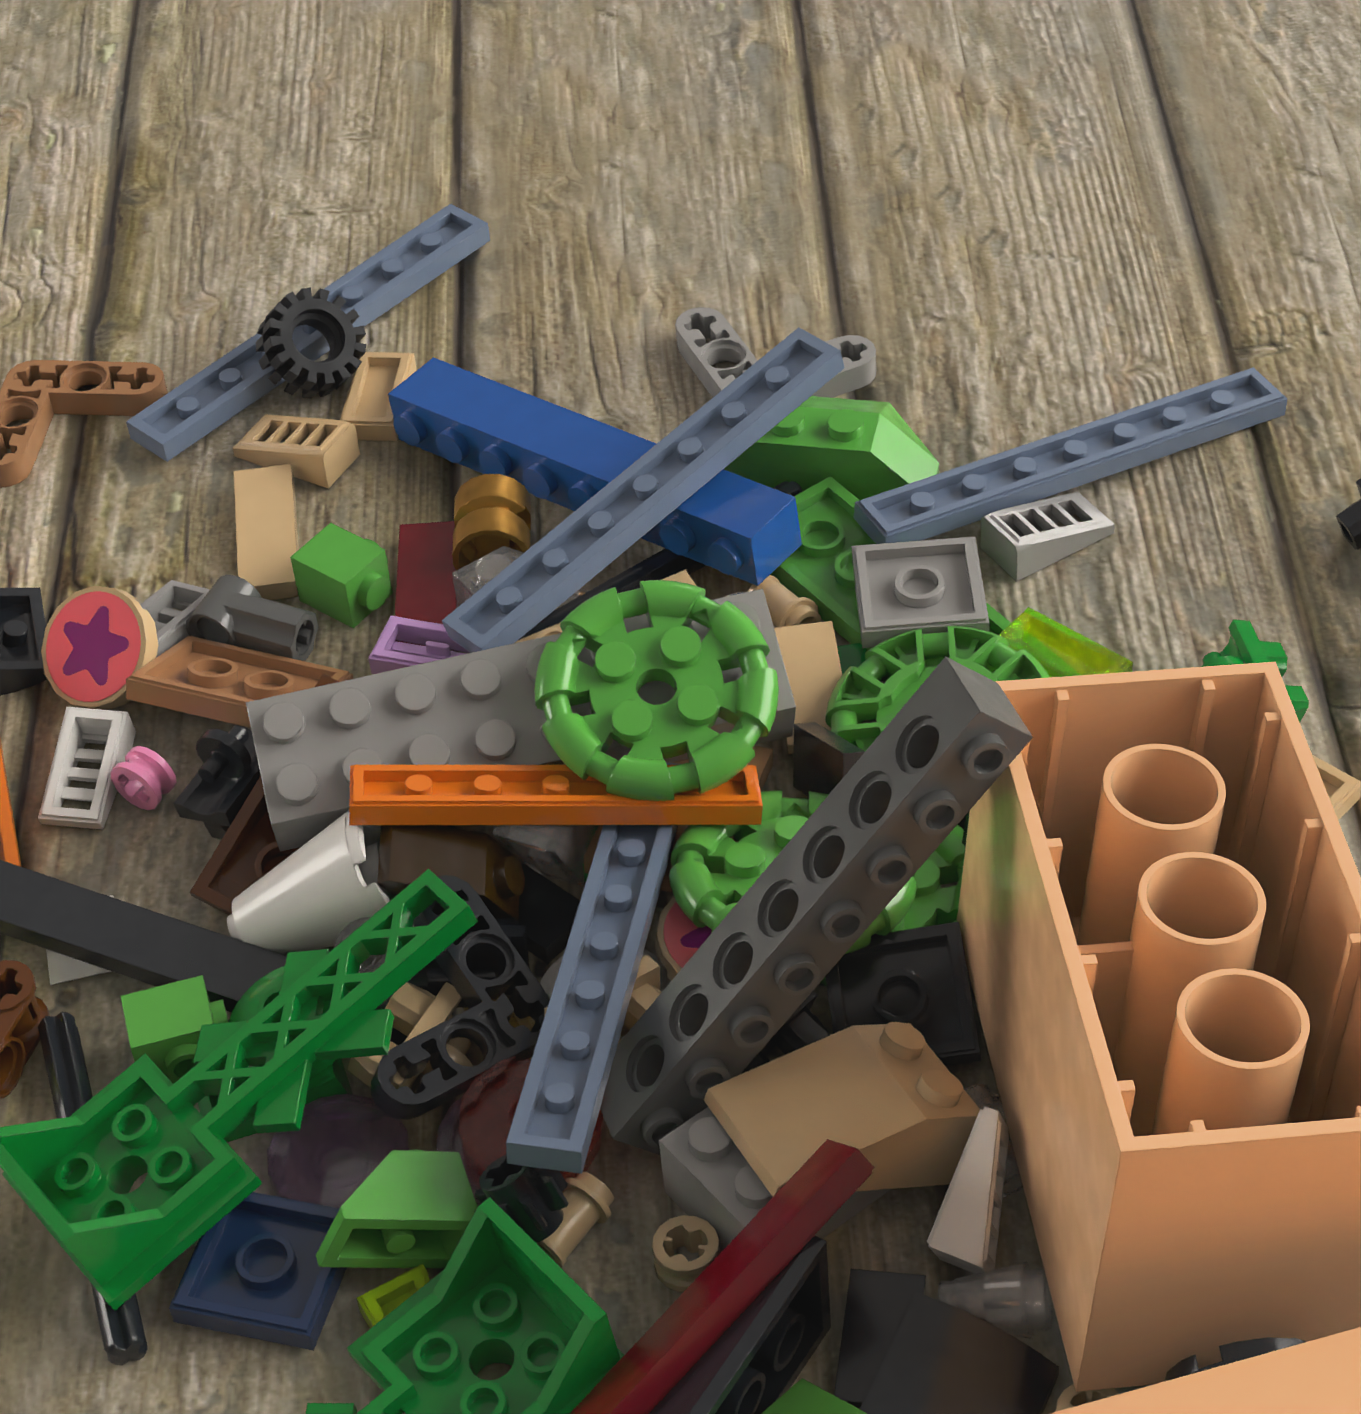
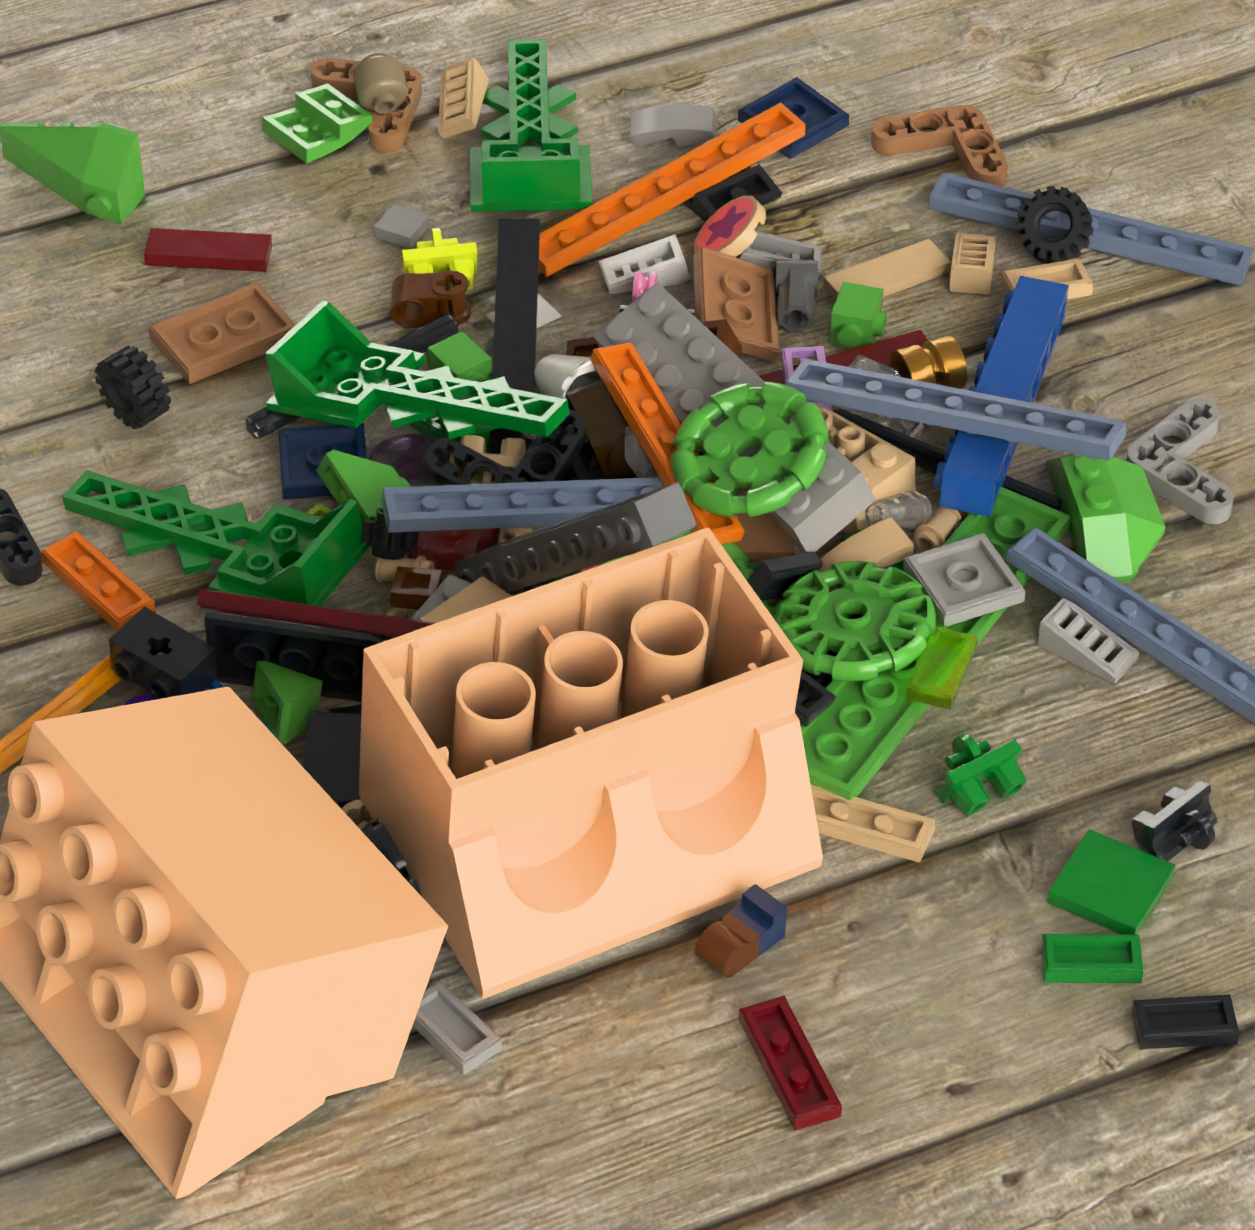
camera: 65 degrees right, 0 degrees up
none -> reddish brown tile [390,566,442,609]

